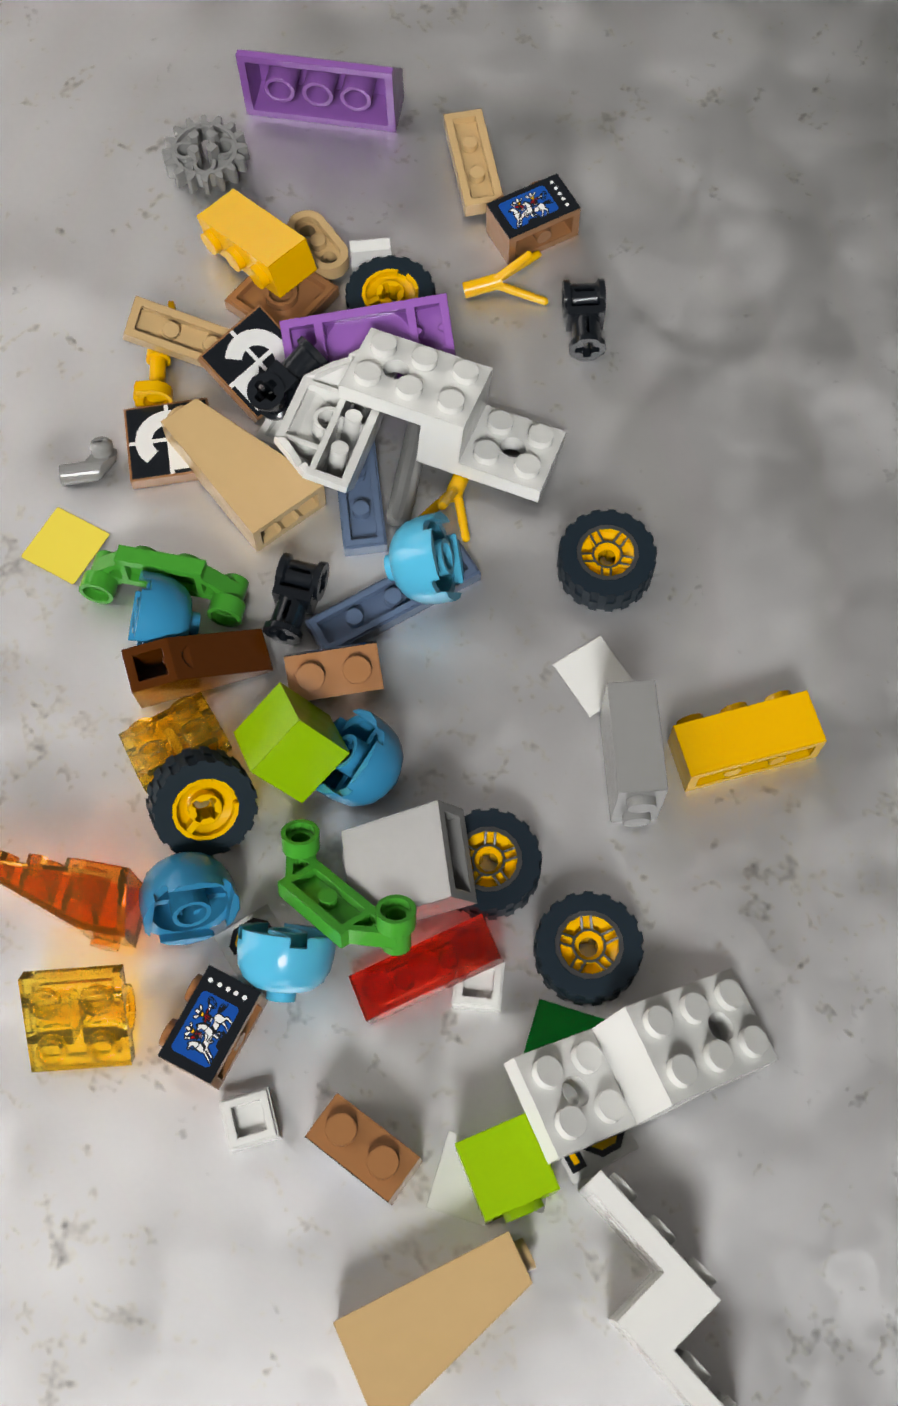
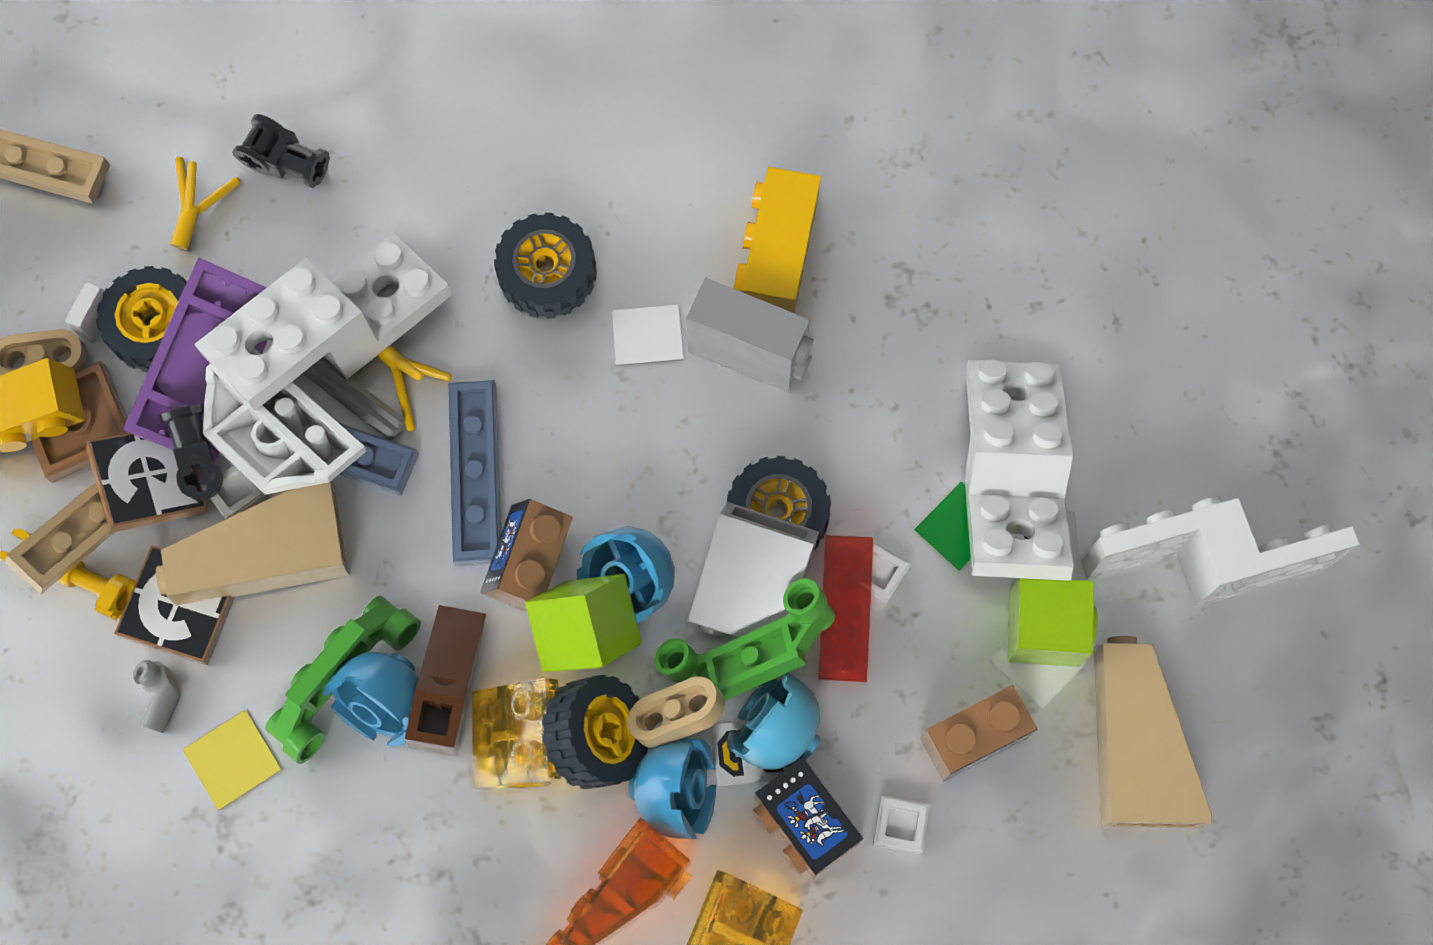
camera: 65 degrees left, 5 degrees up
black connector [262,553,329,645] -> none
medium azure cylinder [384,511,464,605] -> none
brick [486,174,581,265] -> none
black wheel [533,891,644,1006] -> none
none -> tan plate [627,676,725,748]

